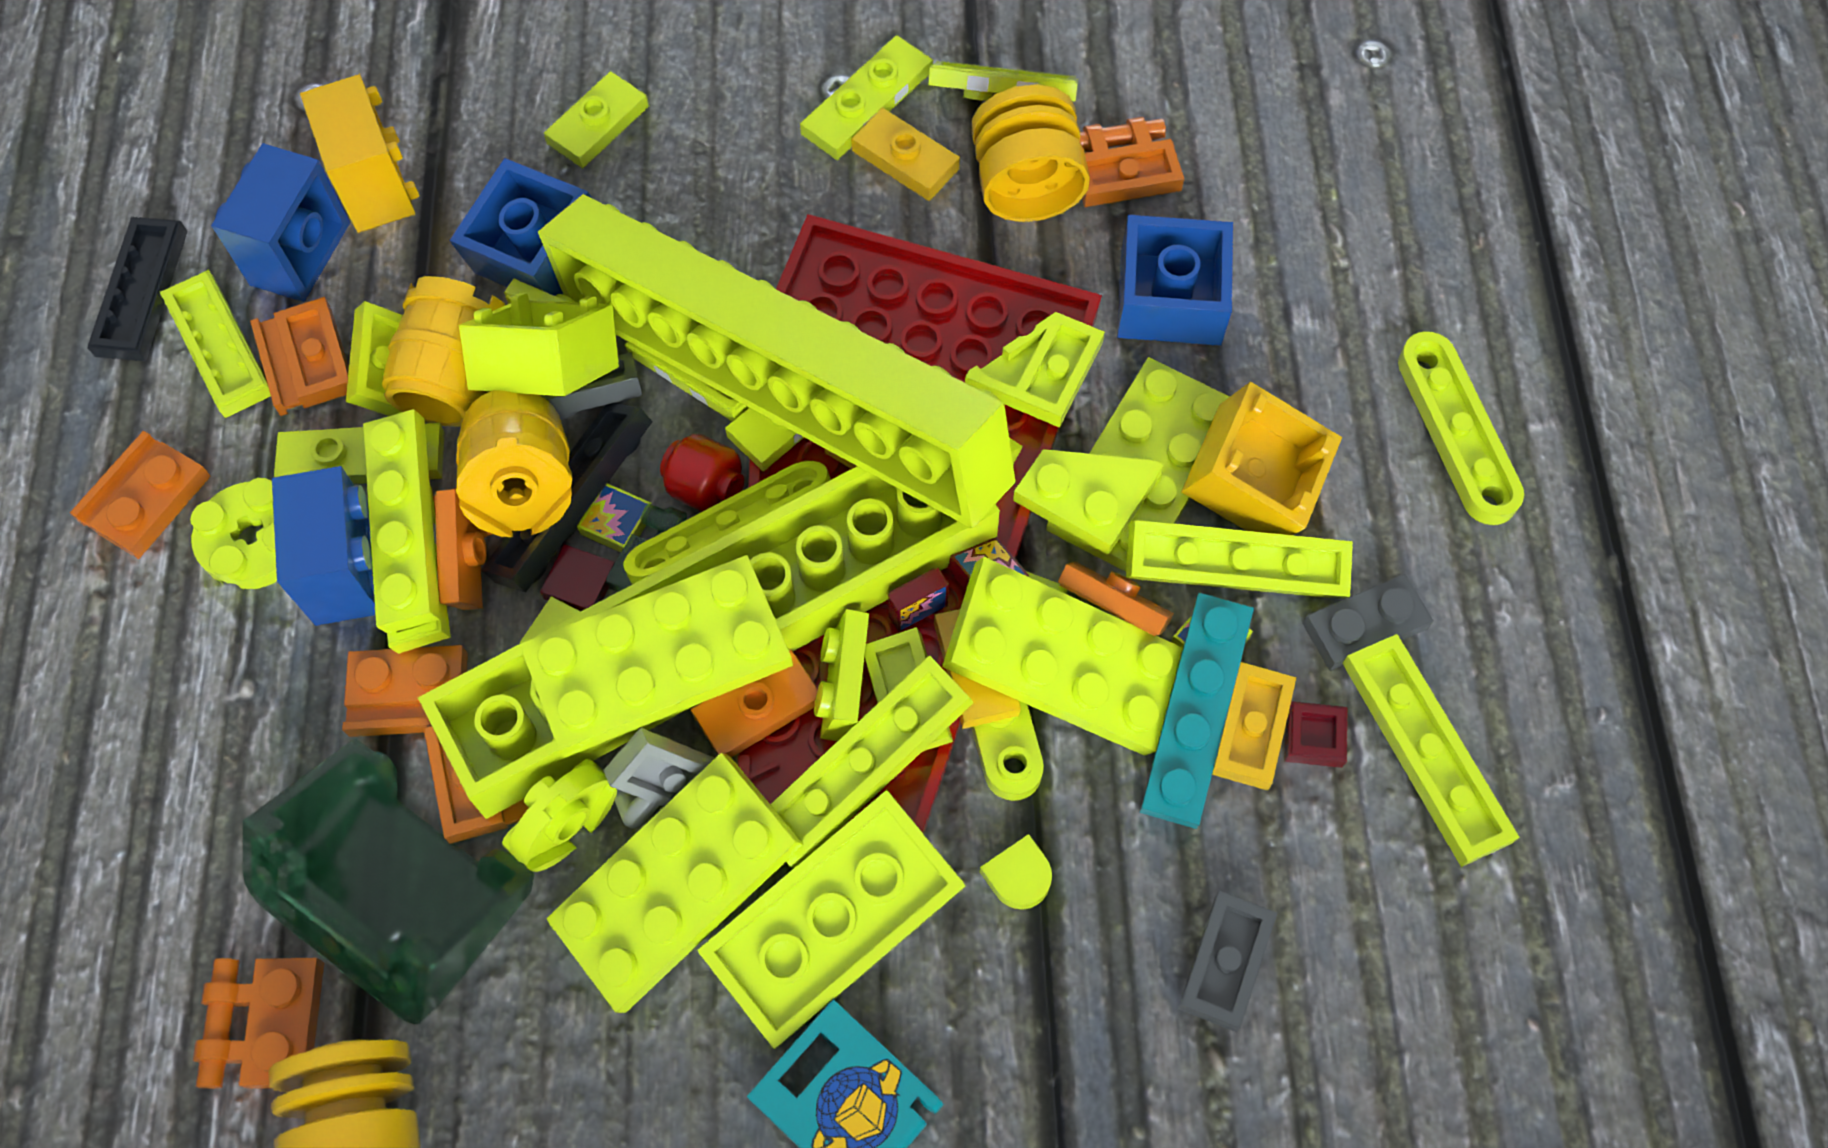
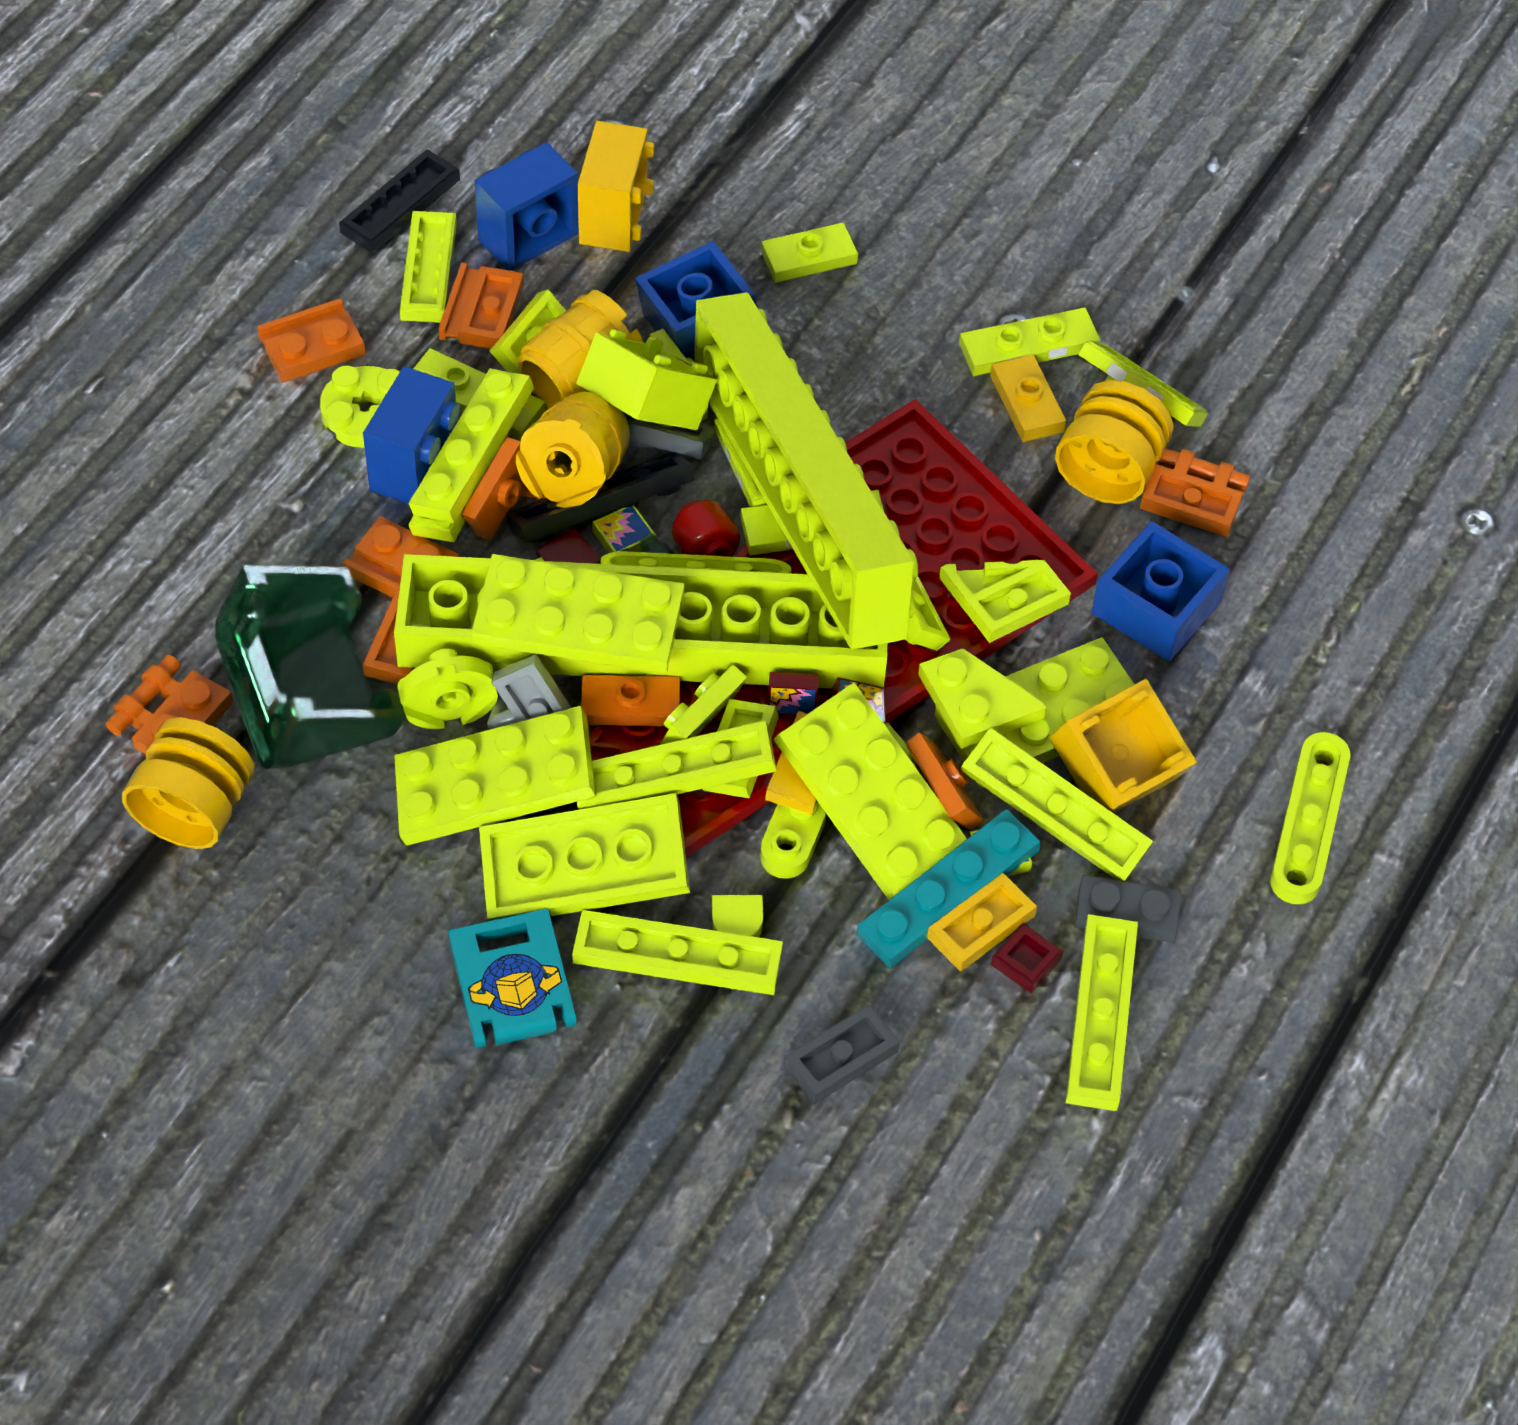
camera: 30 degrees right, 10 degrees down
none -> neon yellow plate [572,910,783,995]

